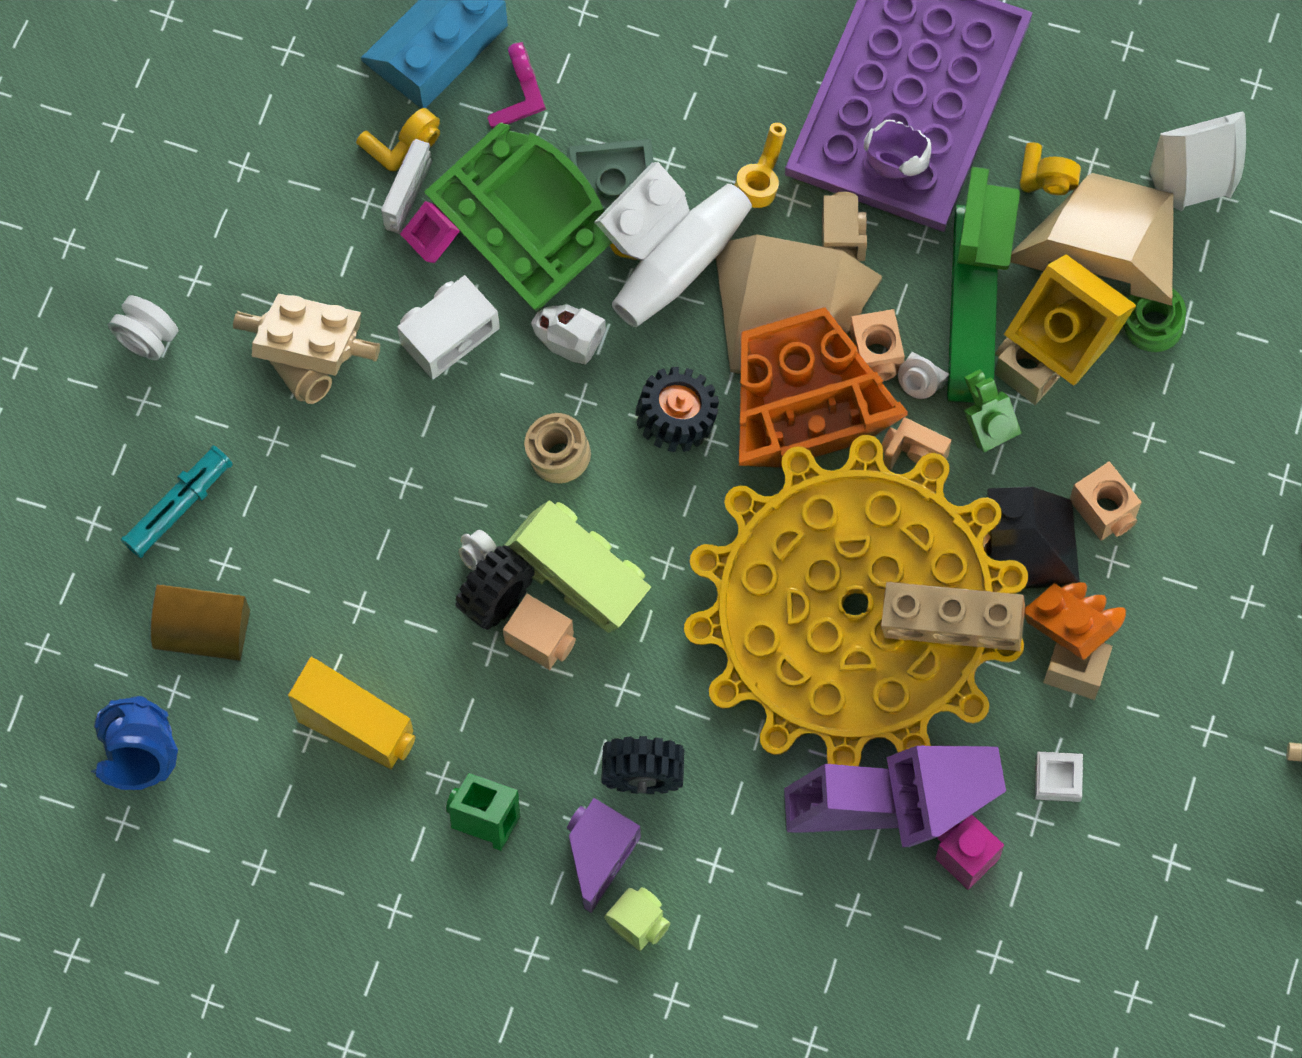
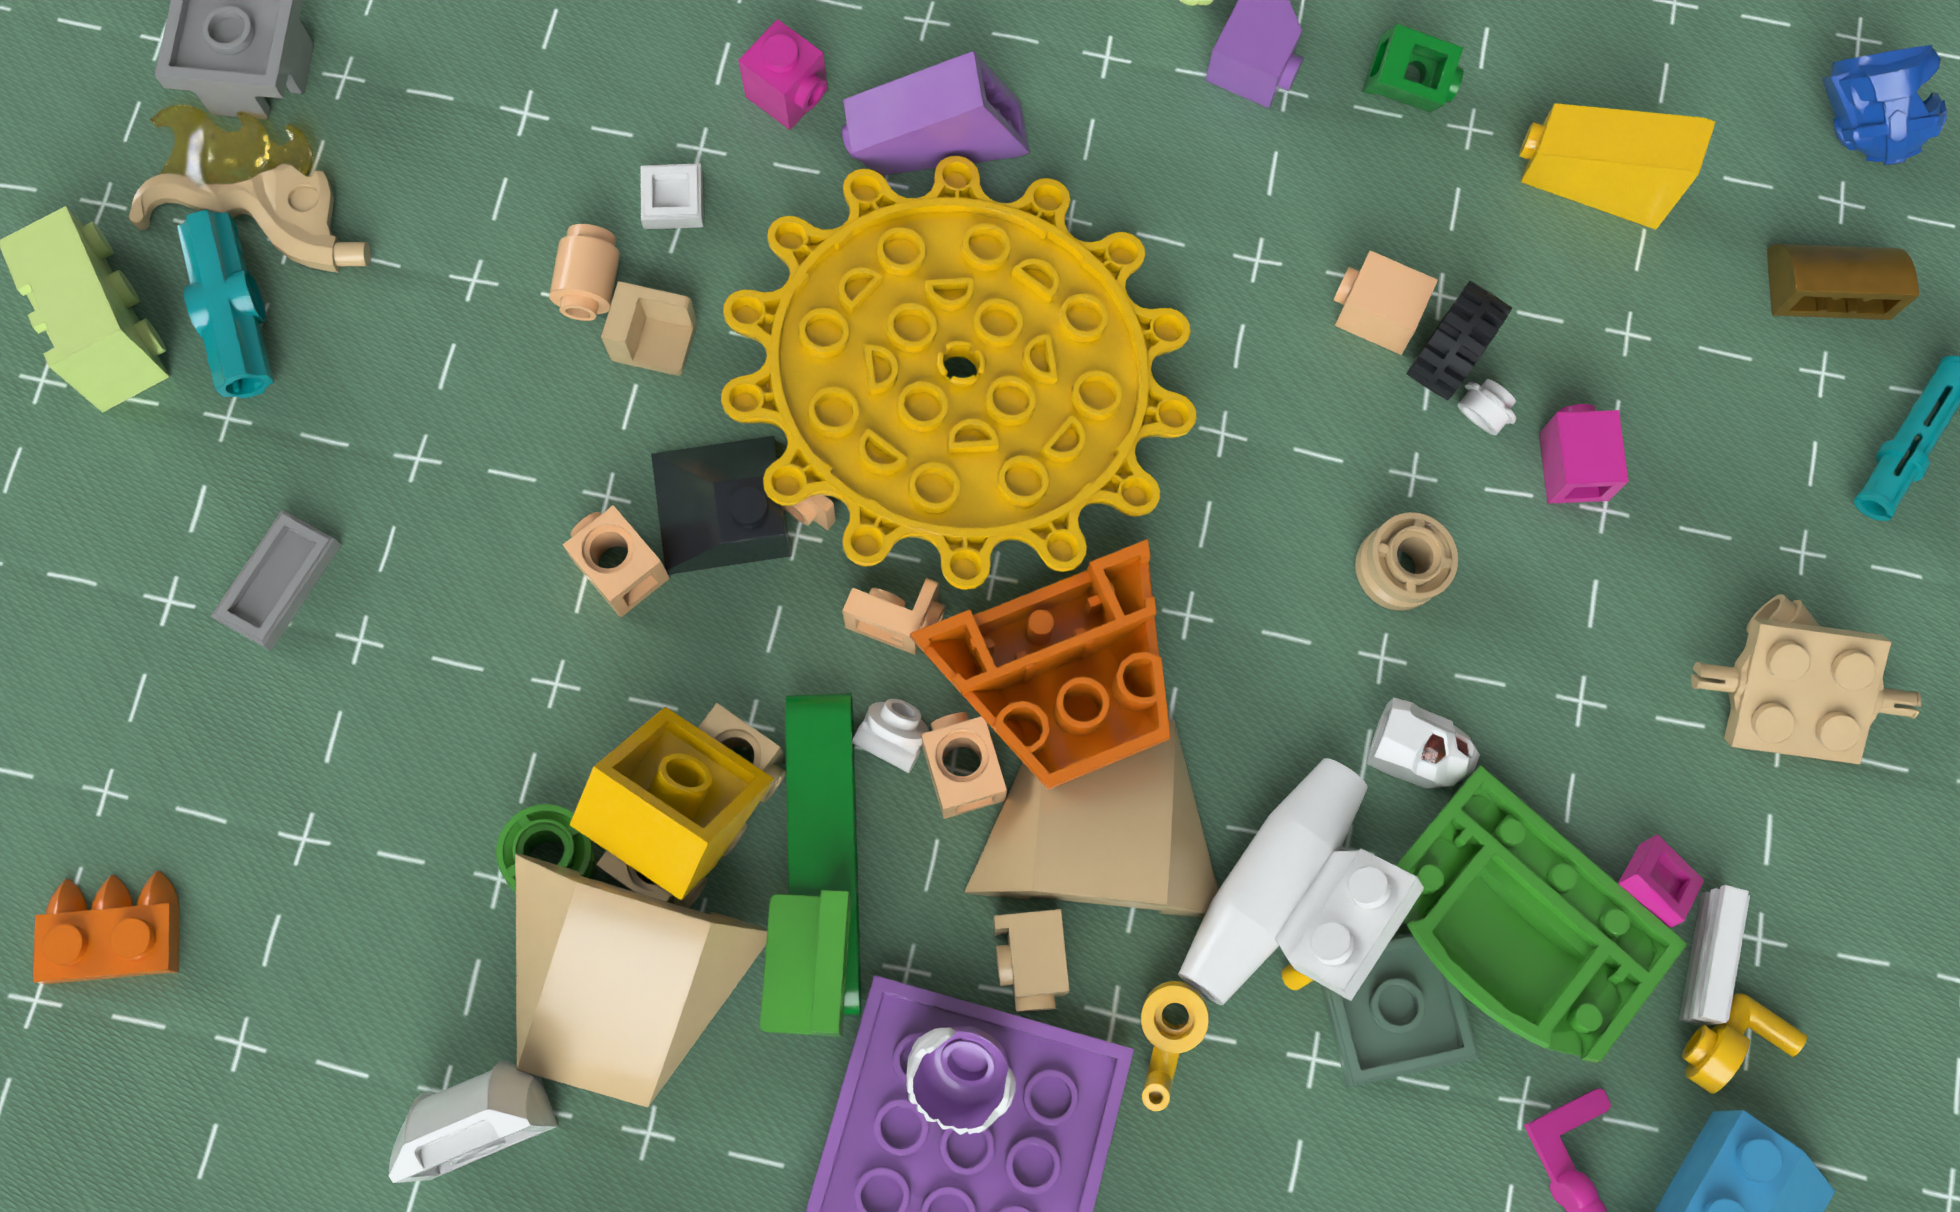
camera: 170 degrees right, 5 degrees up
white brick [397,275,500,380] -> none
yellowish green wedge [505,500,651,633] -> none
black wheel [601,736,685,794] -> none
black wheel [635,367,719,452] -> none
tan brick [881,582,1025,651] -> none
medium lavender slope [887,746,1006,847] -> none
bright green plate [964,369,1022,452] -> none
yellow plate [1020,142,1081,195] -> none
orange plate [1024,582,1126,660] -> none
none -> light nougat brick [549,224,620,321]
none -> dark pink brick [1539,404,1629,504]

